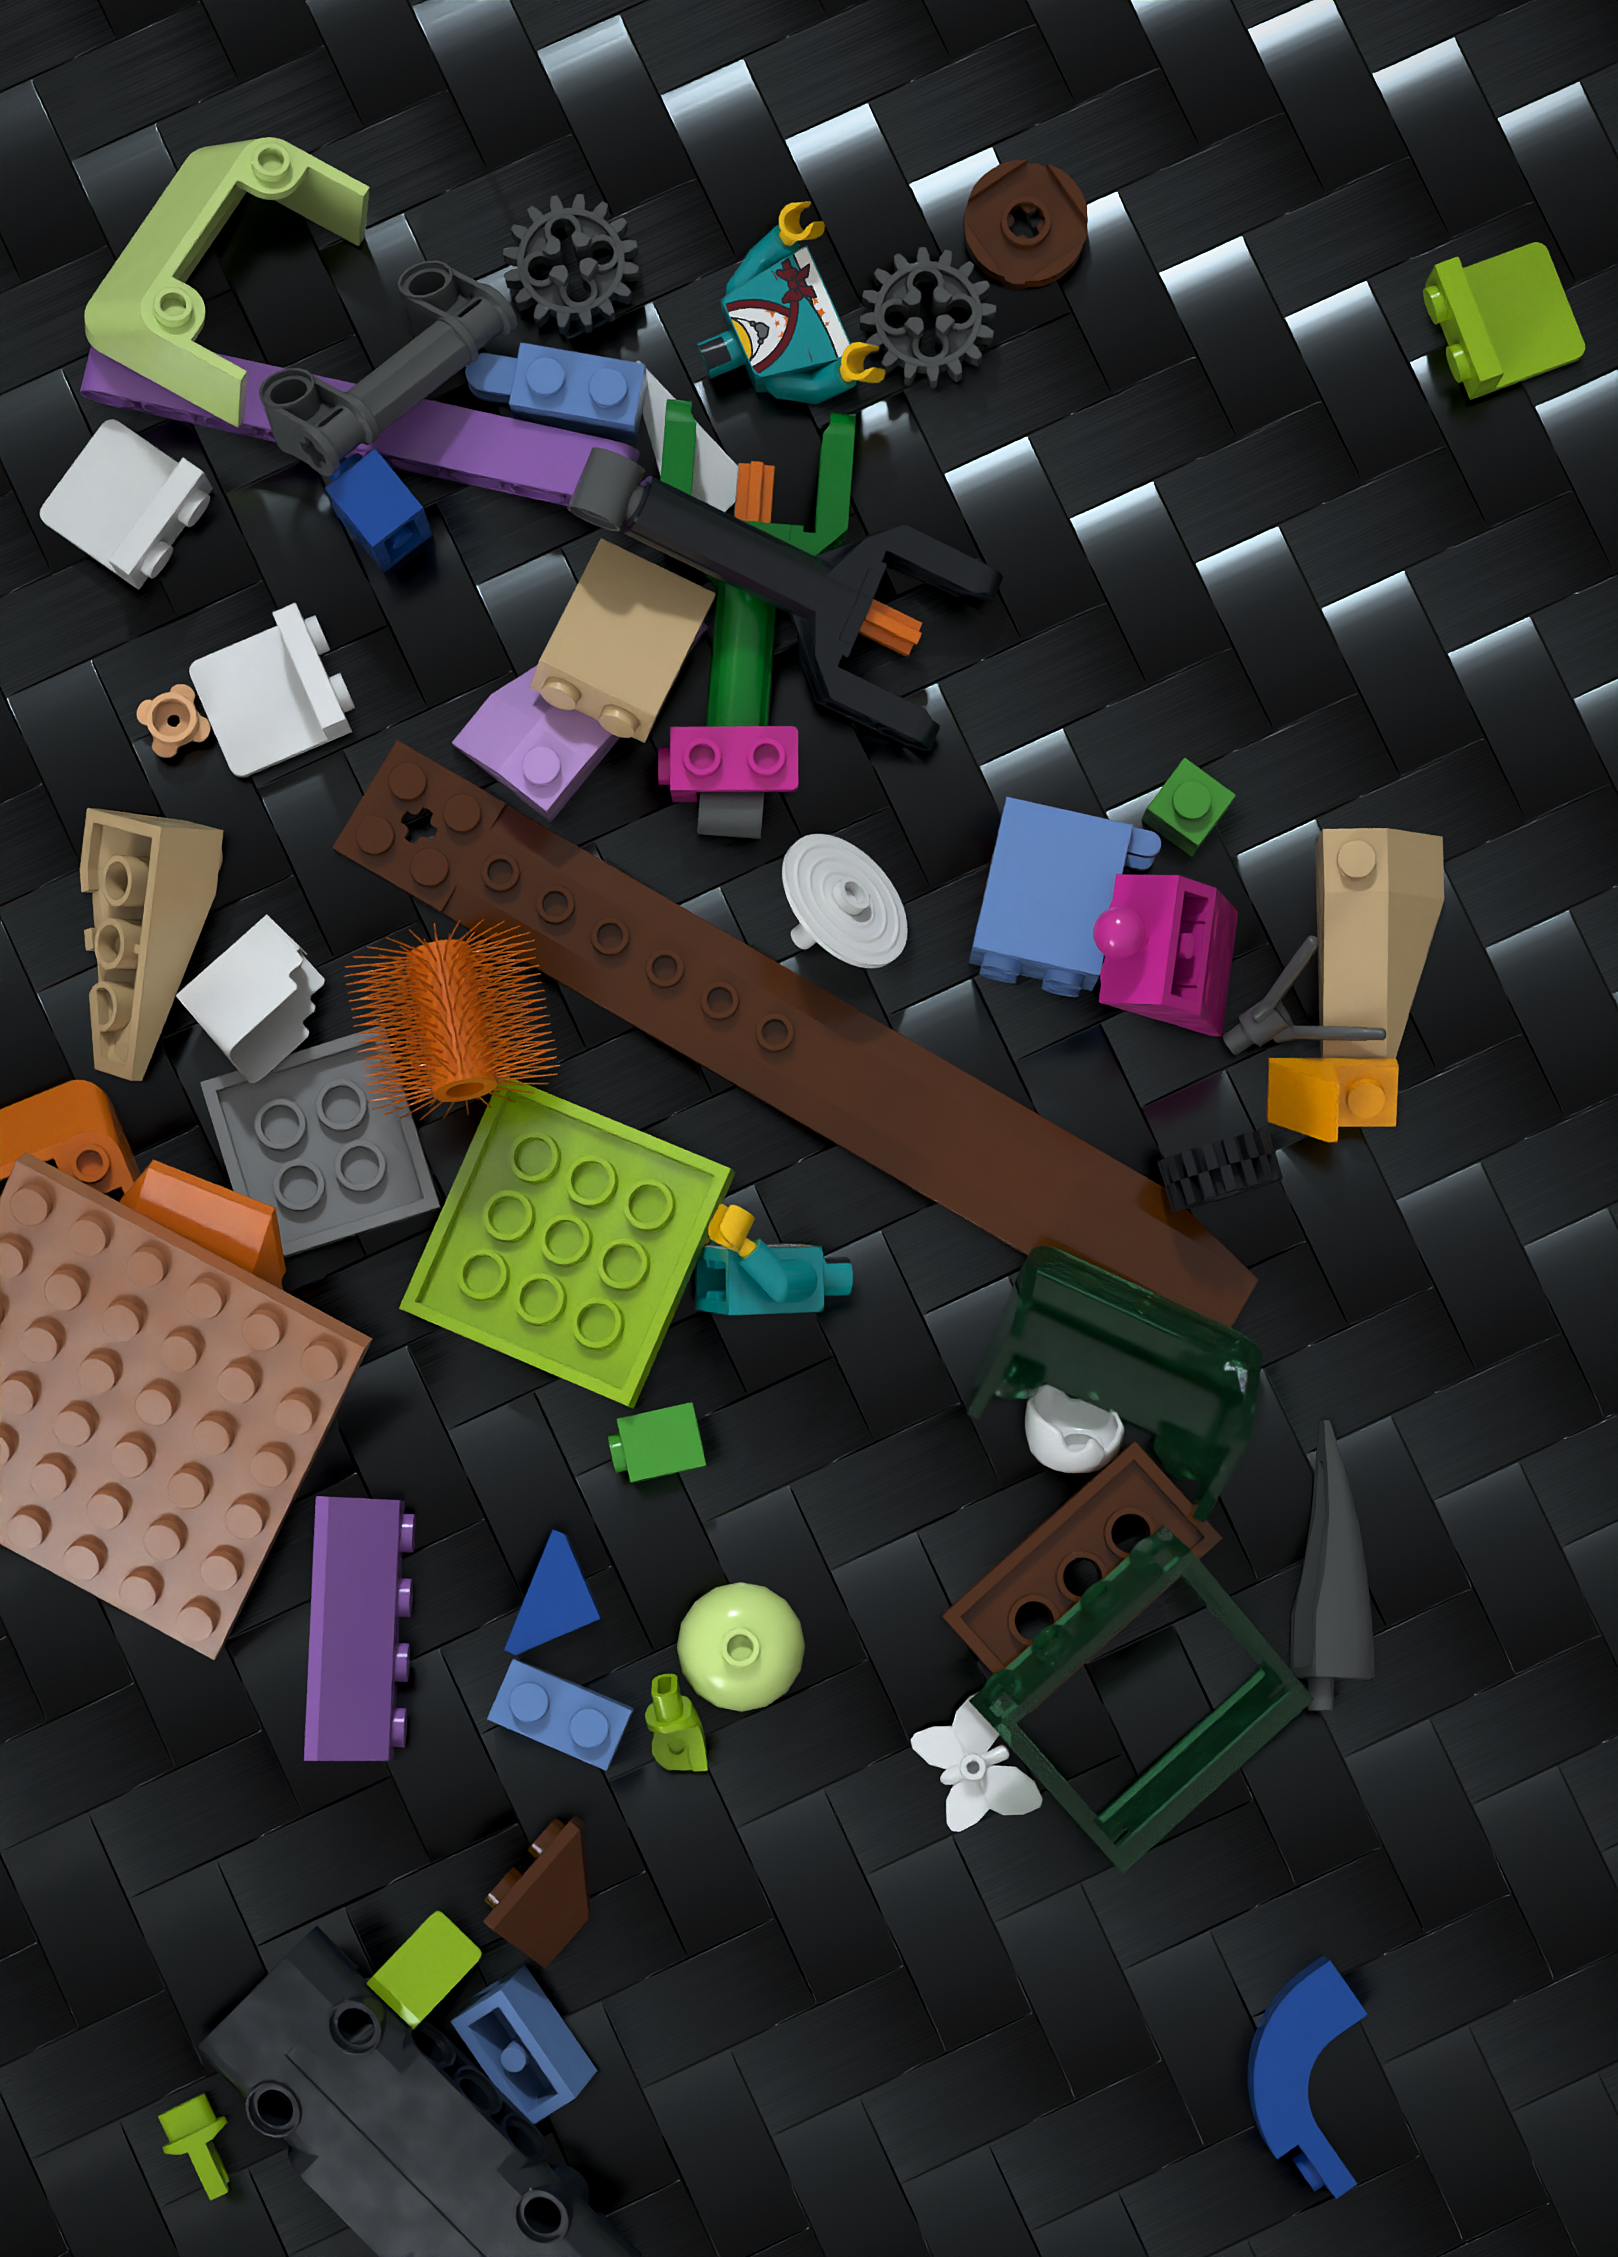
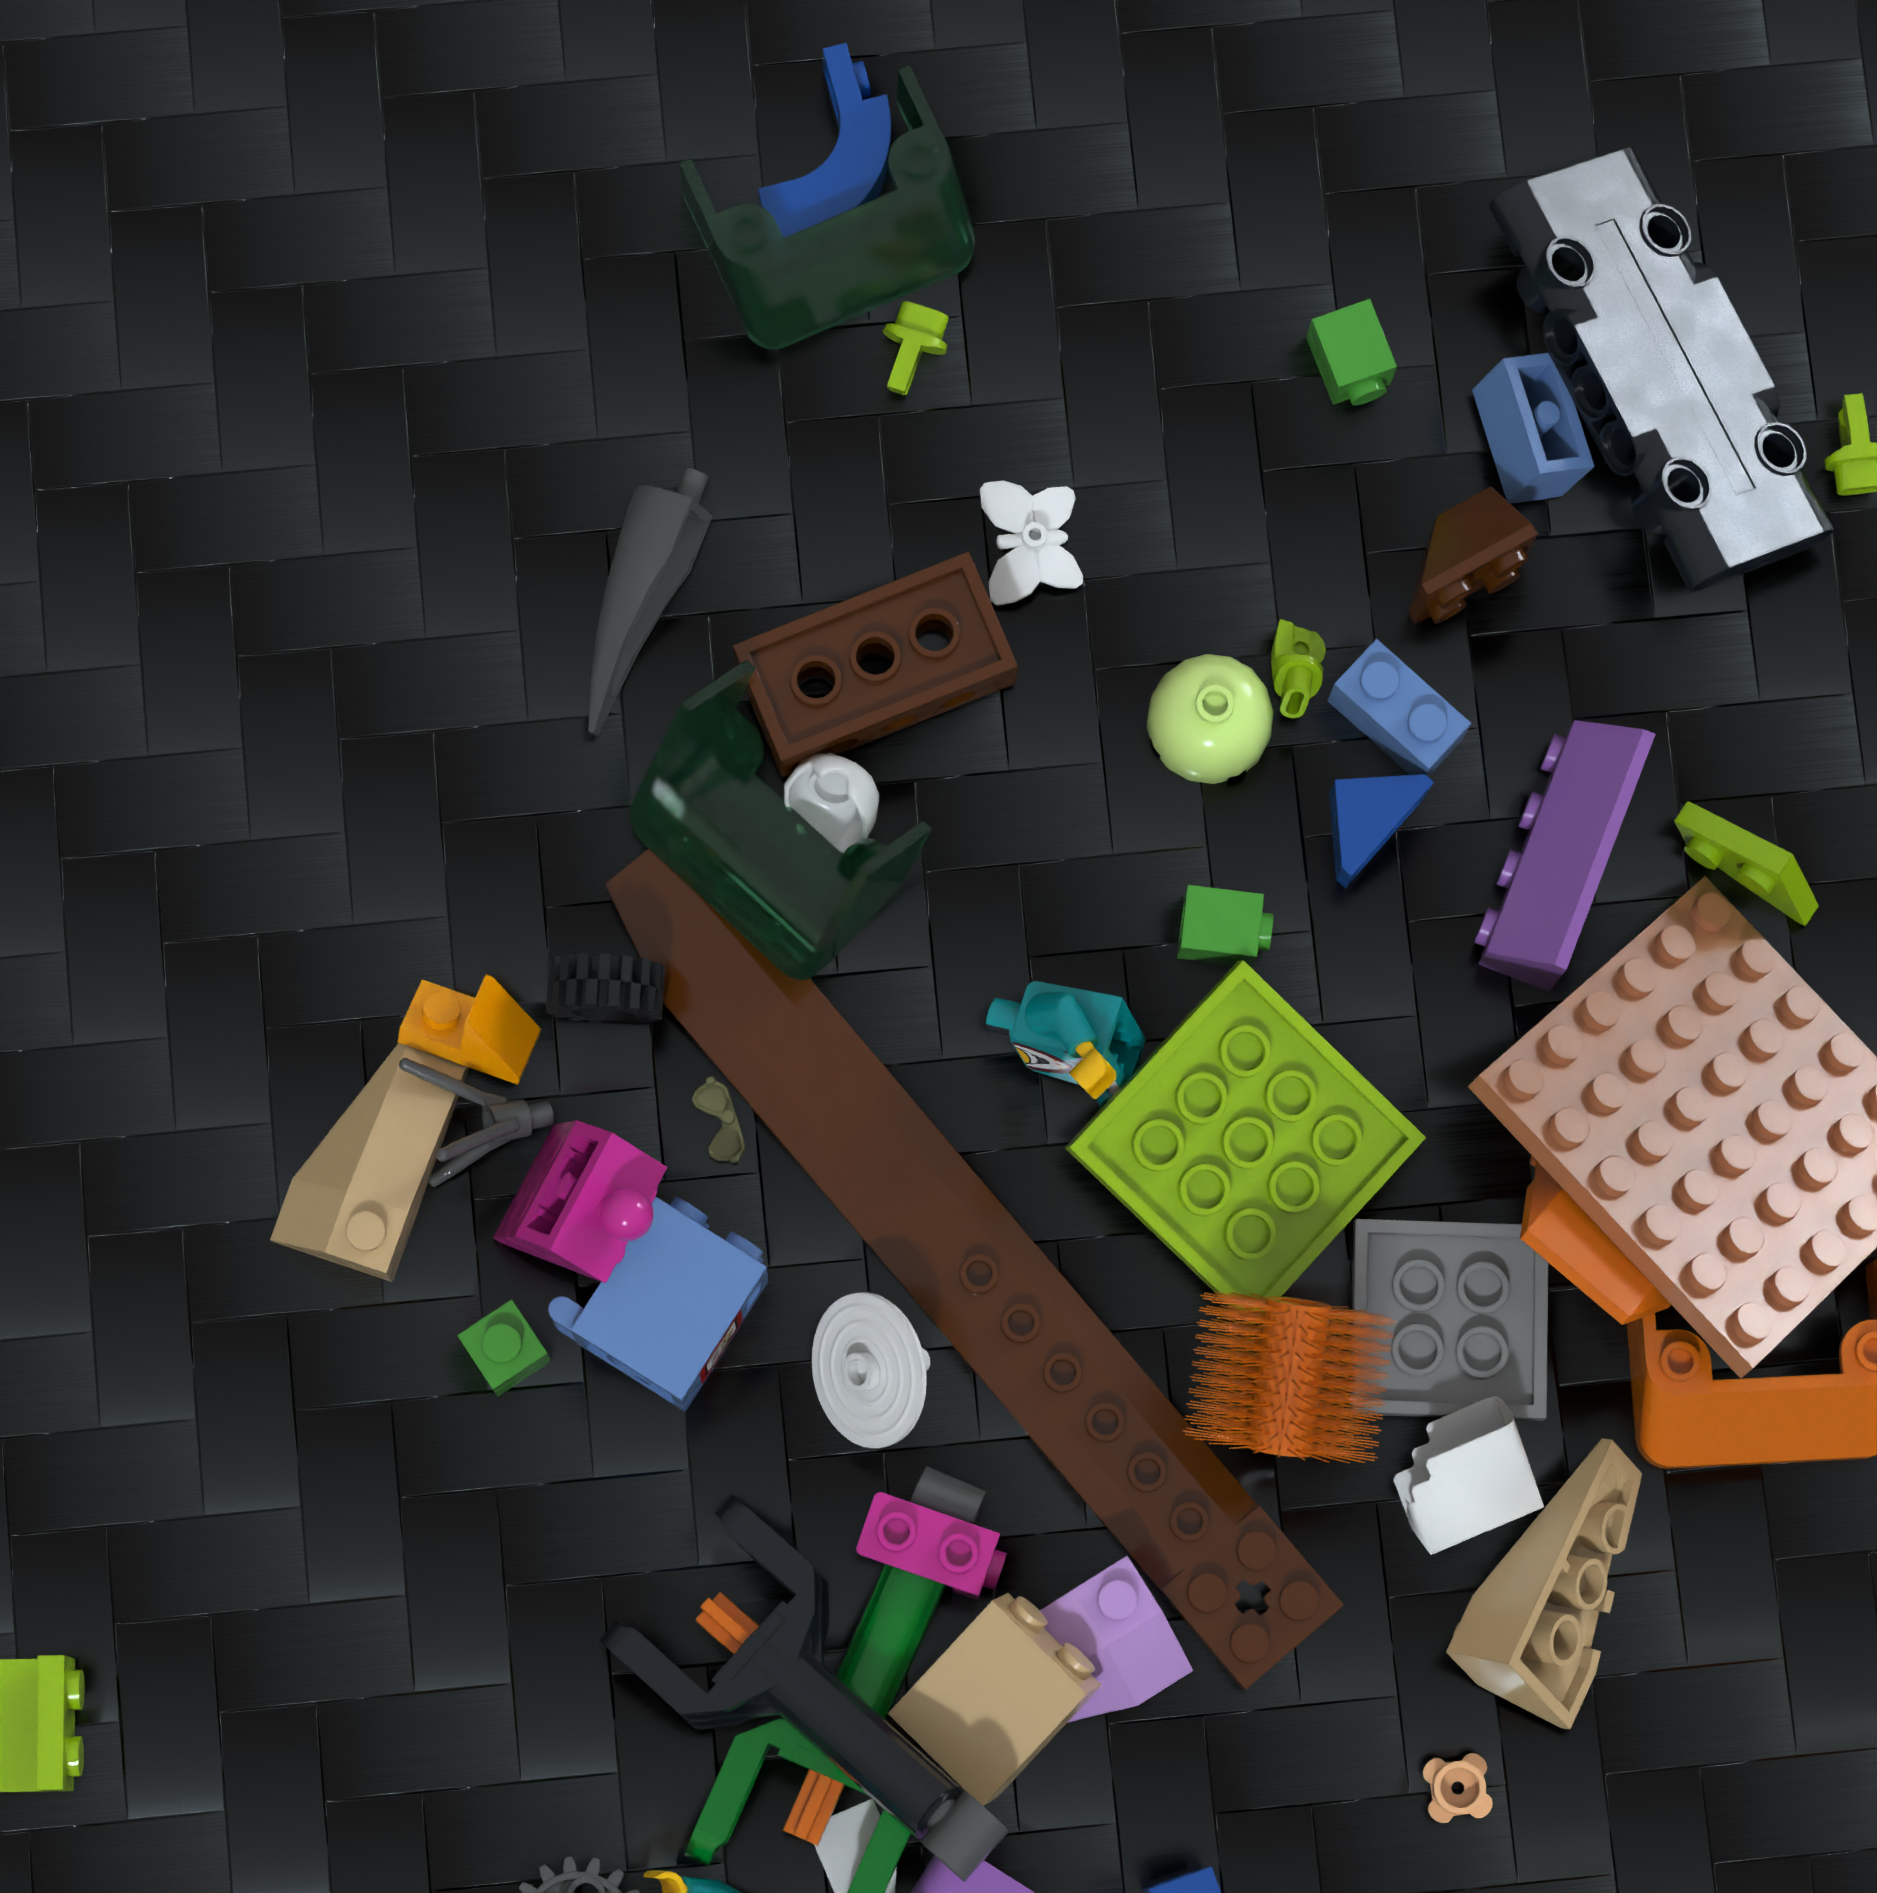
camera: 165 degrees left, 5 degrees down
white bracket [189,603,355,778] -> none
lime slope [366,1911,483,2030] -> none
clear green window [969,1525,1314,1874] -> none
none -> clear green windscreen [680,65,975,349]
none -> olive piece [691,1076,746,1166]
none -> lime piece [883,301,949,395]
none -> bright green brick [1306,299,1397,405]
none -> lime wing [1674,801,1819,926]

